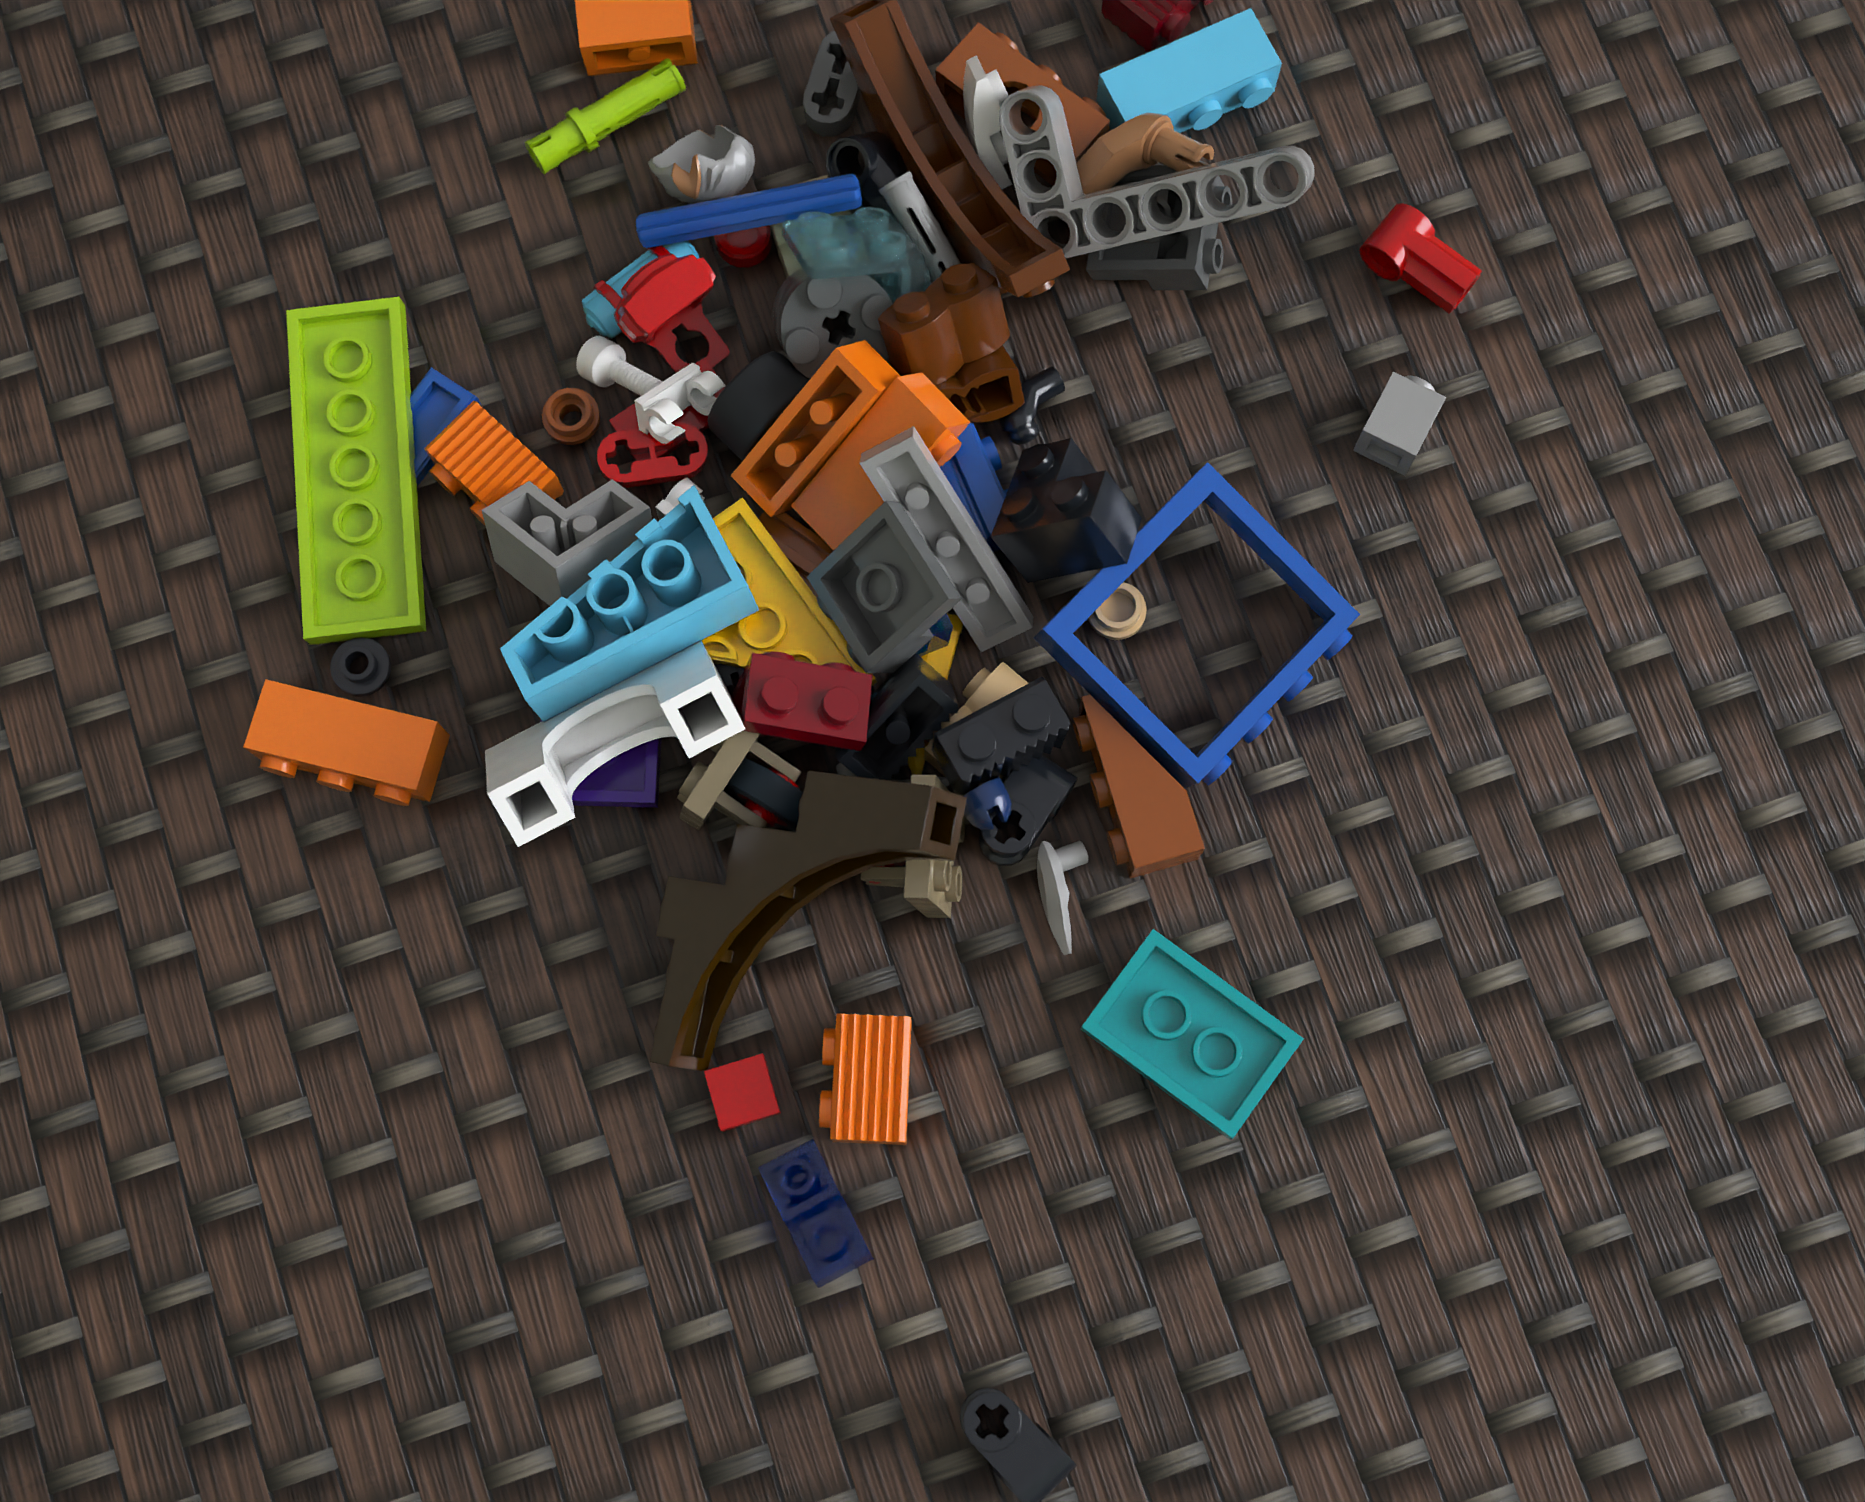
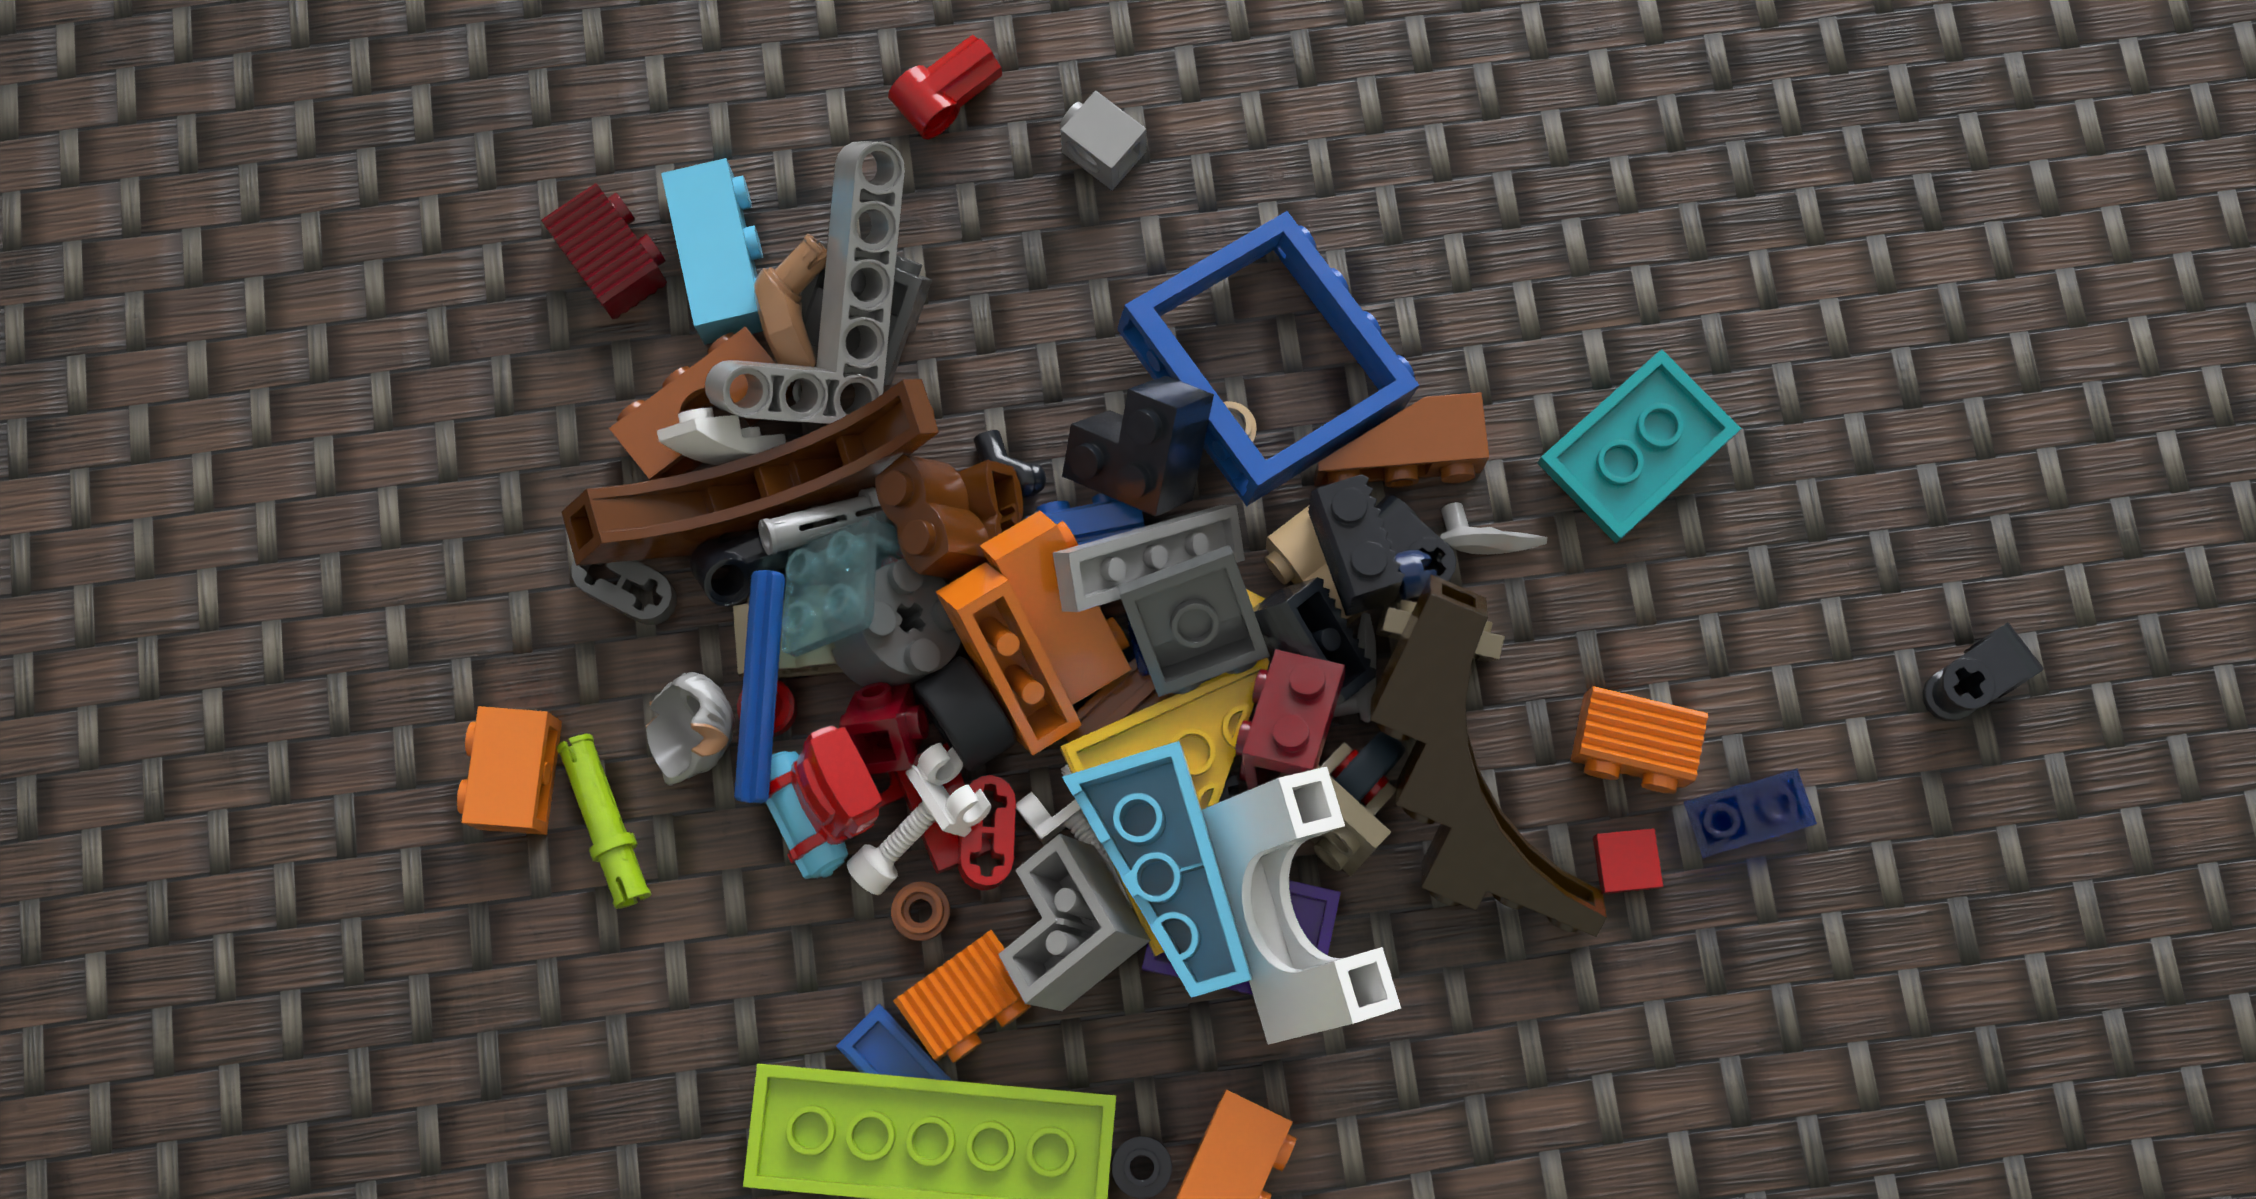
camera: 80 degrees left, 0 degrees up
none -> dark red brick [839,682,929,774]

